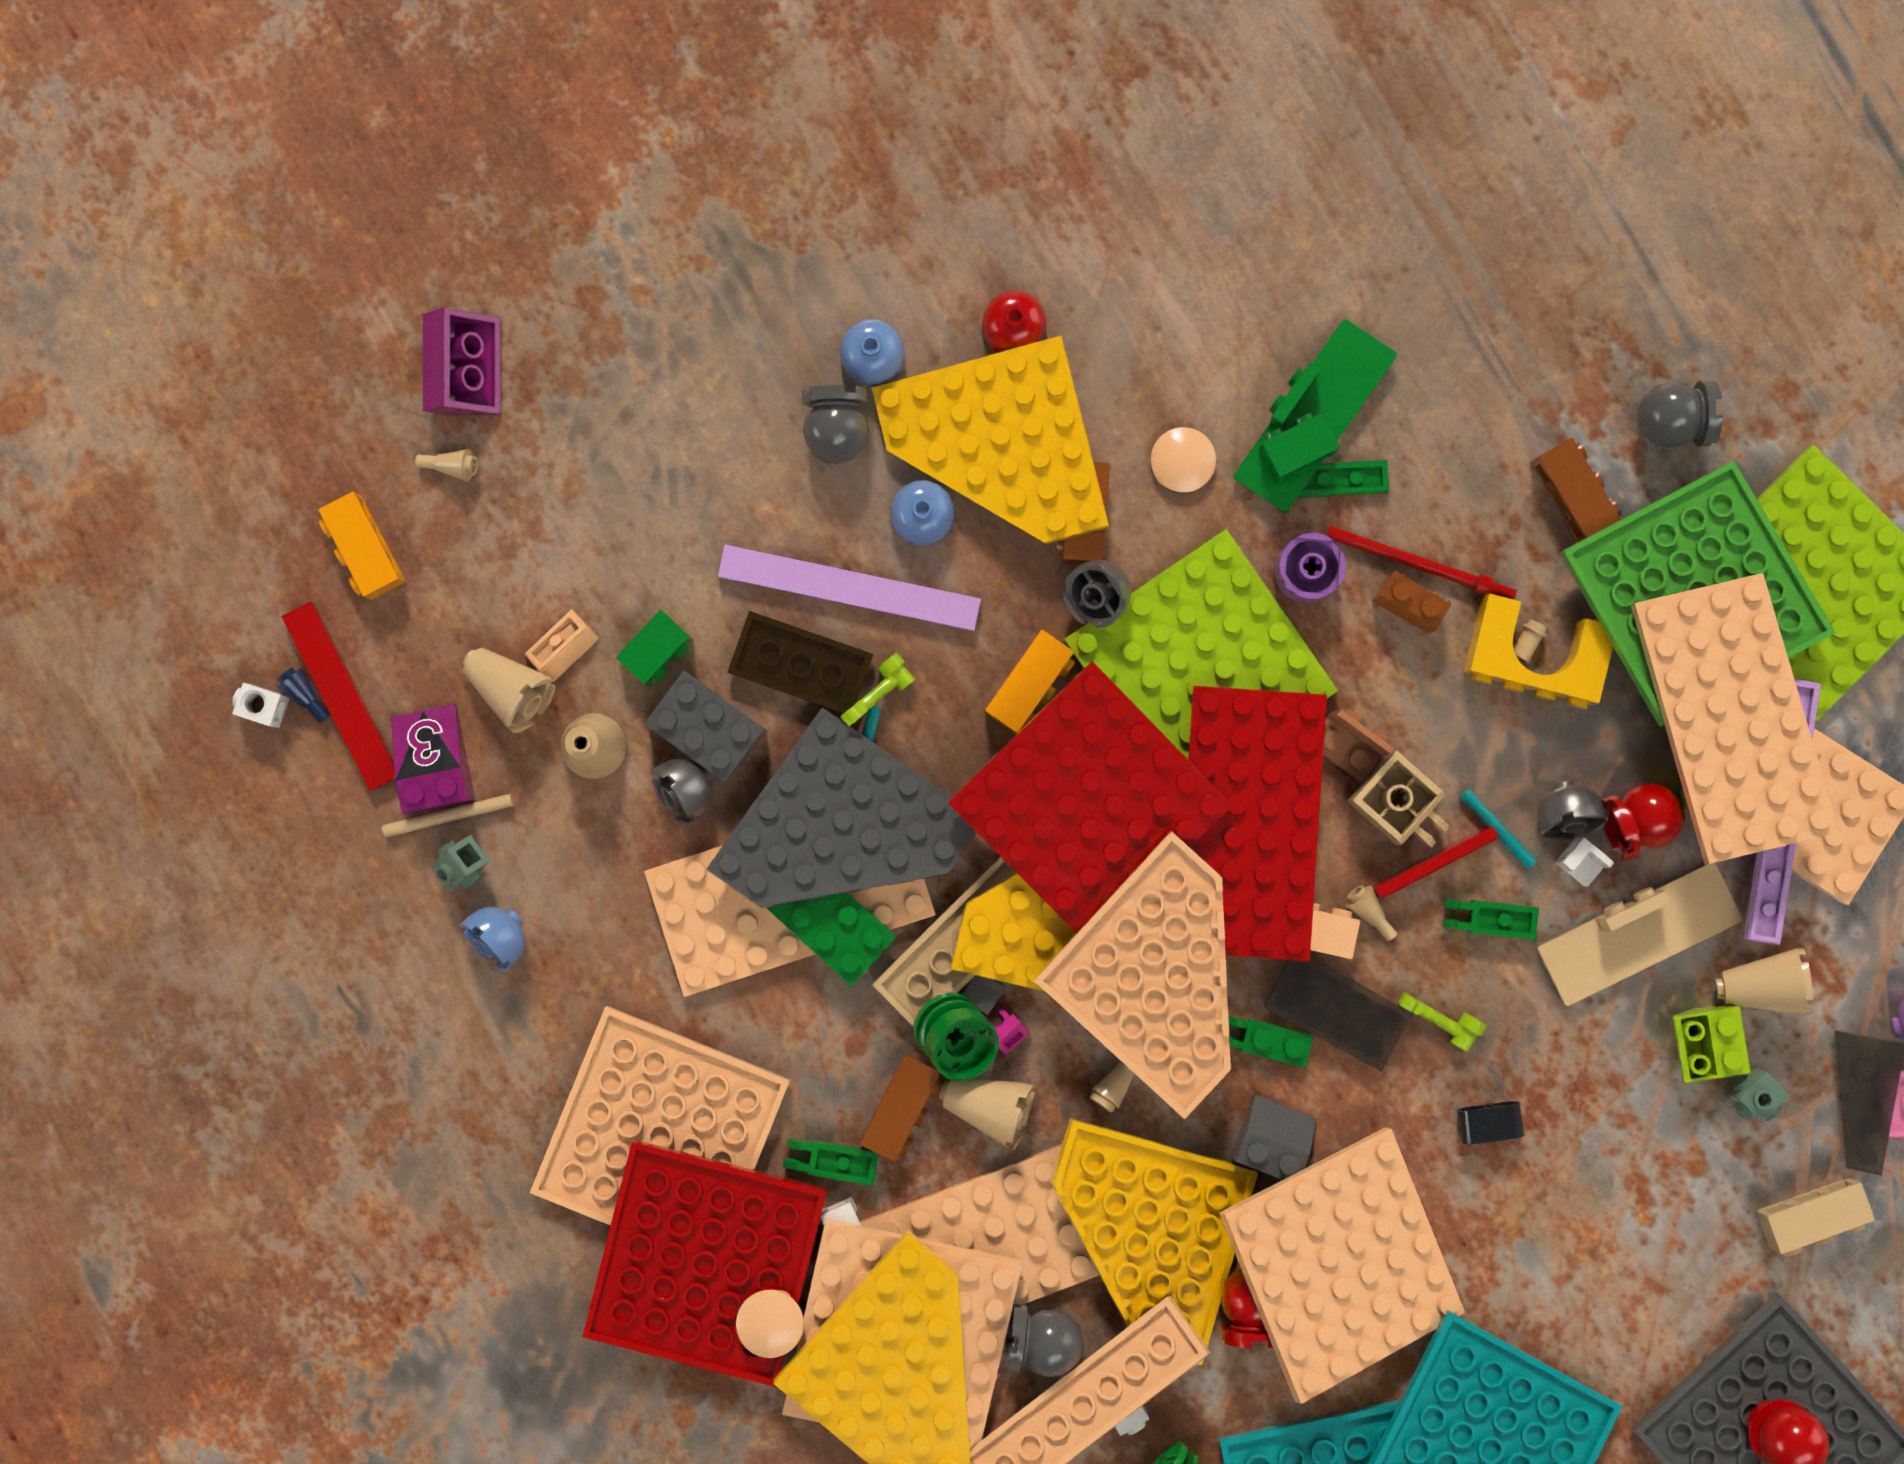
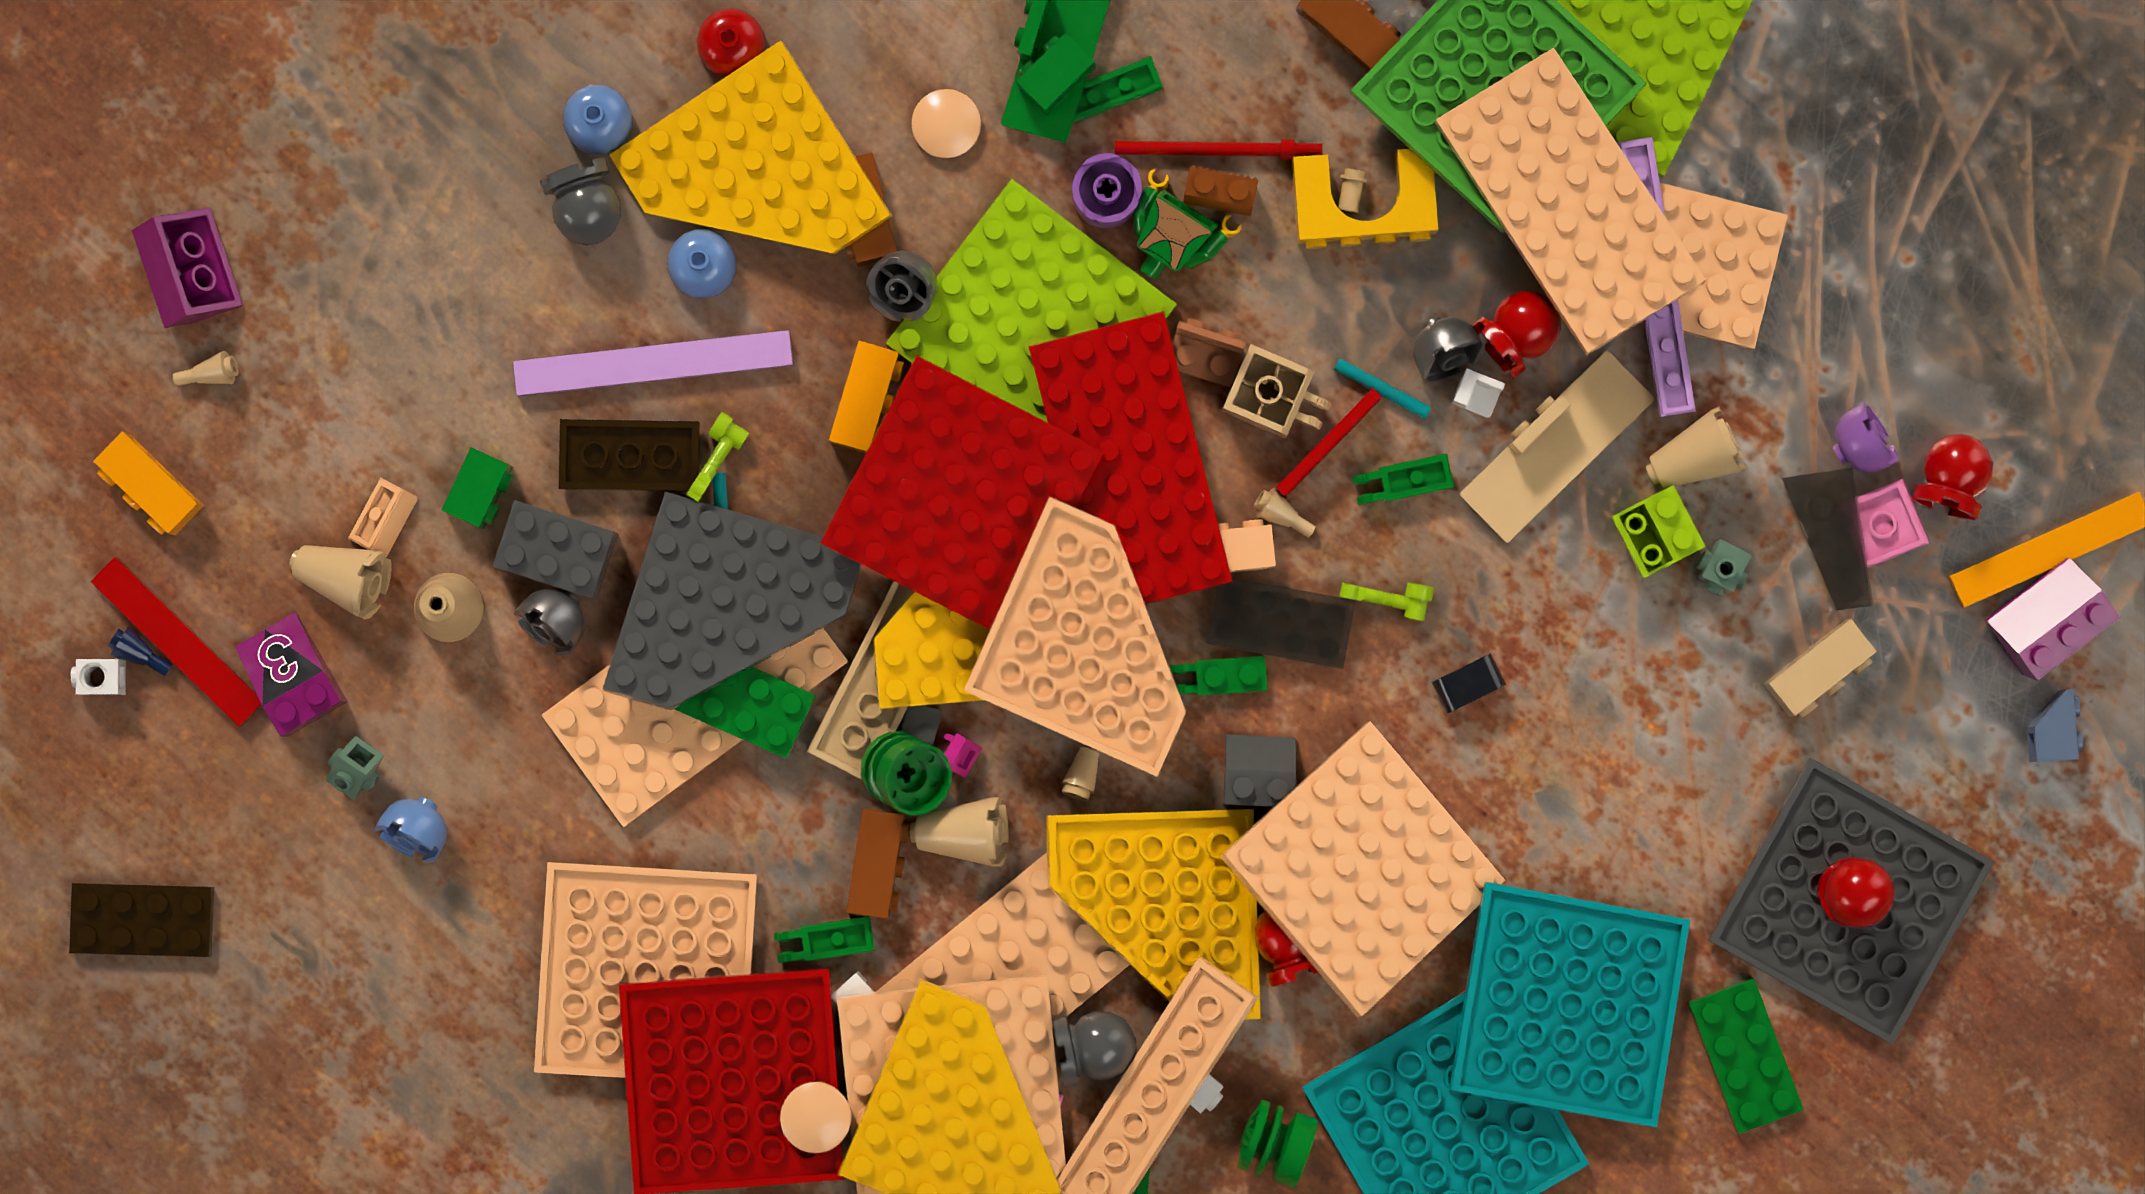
camera: 20 degrees left, 0 degrees up
tan bar [382,793,514,838] -> none
none -> dark brown plate [69,883,214,957]
none -> torso [1134,169,1242,279]

